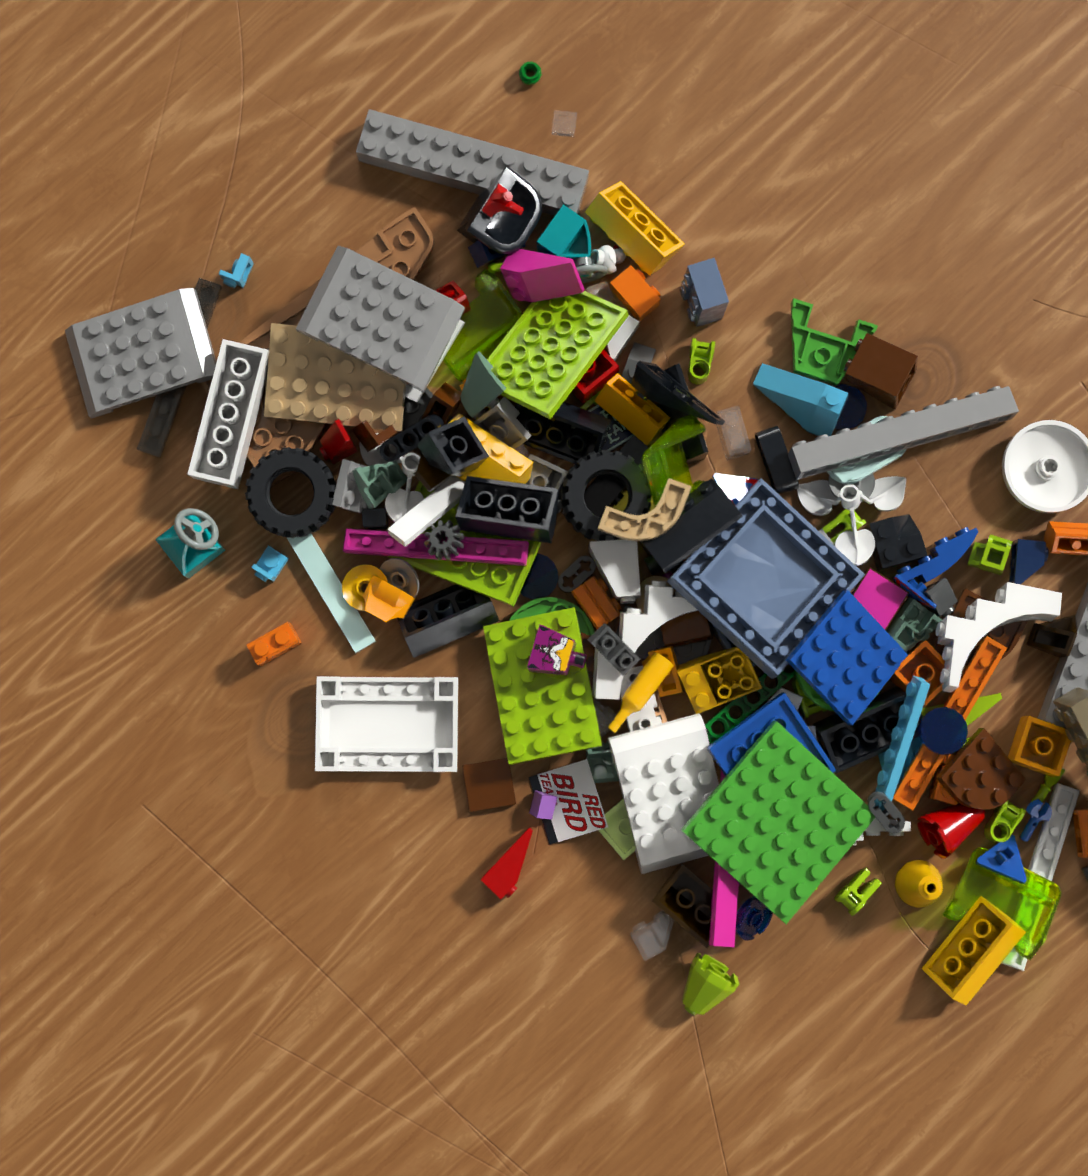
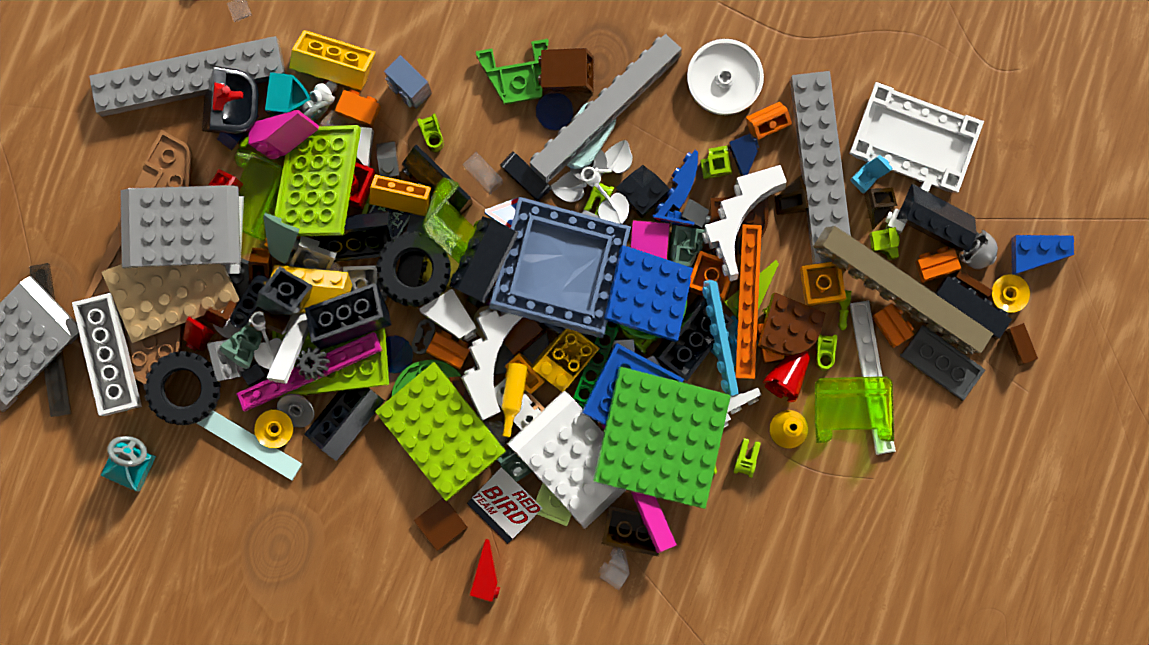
camera: 25 degrees left, 0 degrees up
medium azure bracket [219,253,254,288] -> none
orange brick [247,622,302,666] -> none
medium azure bracket [251,546,289,582] -> none
white slope [315,676,458,772] -> none
light orange slope [362,575,415,622] -> none
torso [527,624,587,675] -> none
medium lavender slope [530,790,558,820] -> none
dark grey slope [588,623,640,676] -> none
tan plate [598,478,691,541] -> none
black wedge [631,361,725,425] -> none
lime cone [682,953,739,1015] -> none
clear blue tile [735,896,773,940] -> none
medium azure wedge [753,363,848,437] -> none
dark grey beam [867,791,905,833] -> none
clear blue tile [919,707,968,755] -> none
yellow slope [922,896,1026,1005] -> none
blue piece [976,834,1027,884] -> none
blue bar [1020,799,1052,842] -> none

